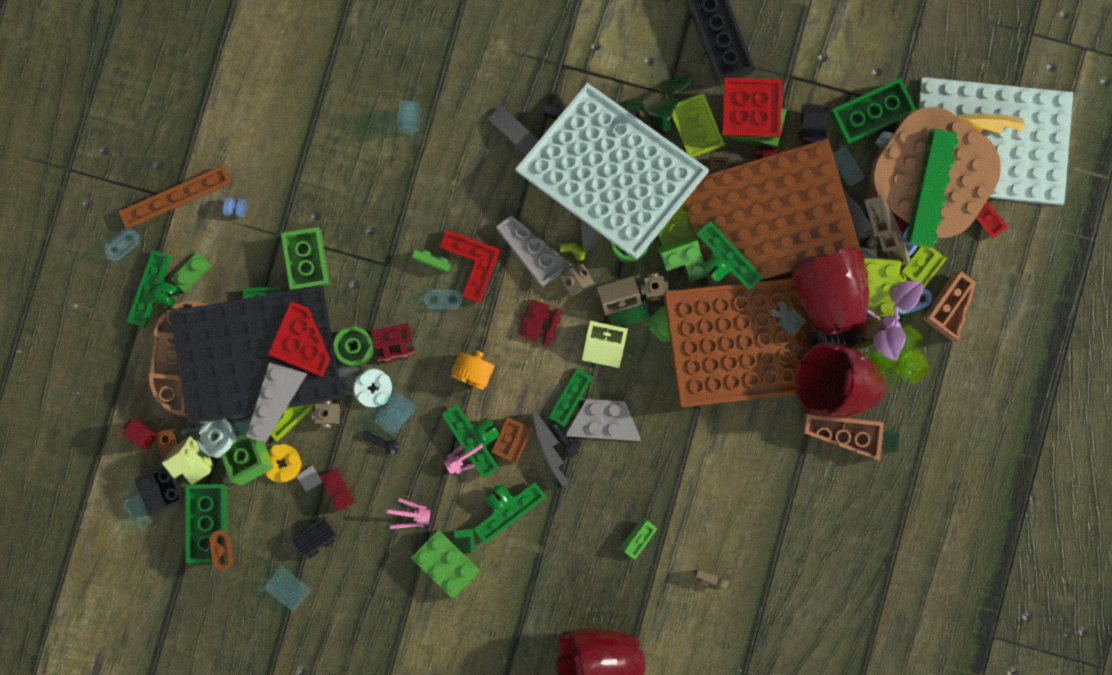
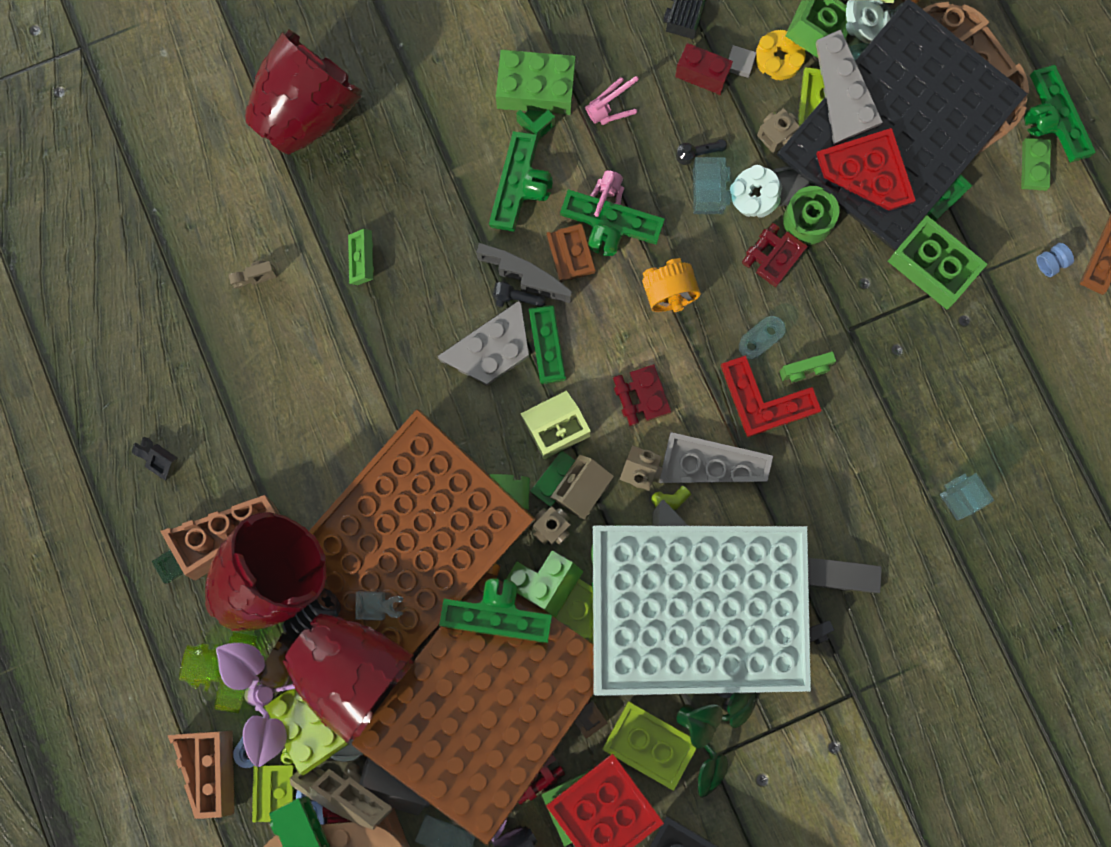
camera: 140 degrees right, 5 degrees down
none -> black plate [132,437,178,481]

